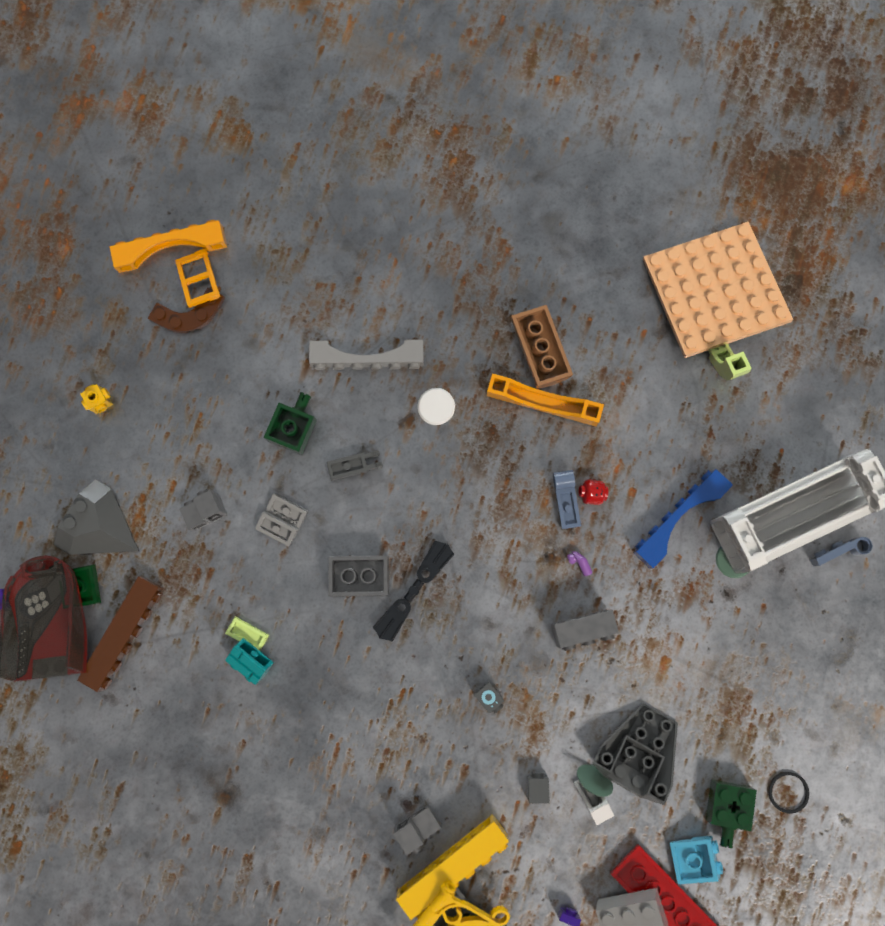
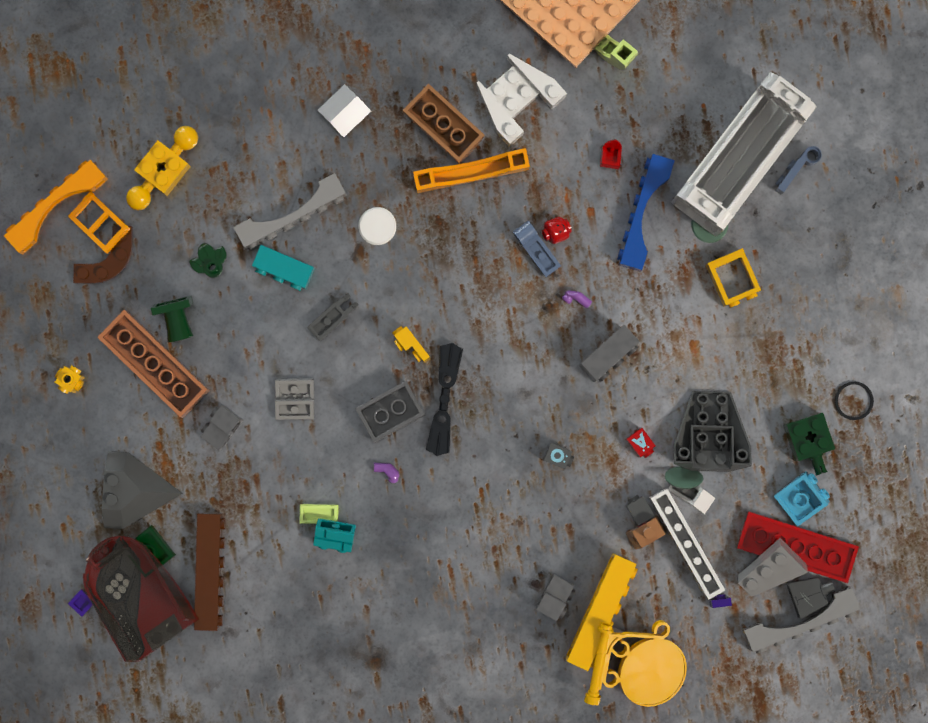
camera: 35 degrees left, 5 degrees up
dark green brick [263,392,317,455] -> none
none -> nougat brick [97,310,210,418]
none -> yellow brick [126,126,198,210]
none -> dark green plant [151,295,194,342]
none -> dark green plate [189,243,227,278]
none -> teal brick [252,245,315,291]
none -> slope [317,84,371,138]
none -> medium lavender arm [374,462,399,483]
none -> yellow plate [392,326,430,363]
none -> white wedge [477,54,567,147]
none -> red plate [600,139,622,170]
none -> red brick [625,428,656,458]
none -> medium nougat torso [626,515,667,550]
none -> white brick [649,488,725,600]
none -> yellow window [706,248,761,308]

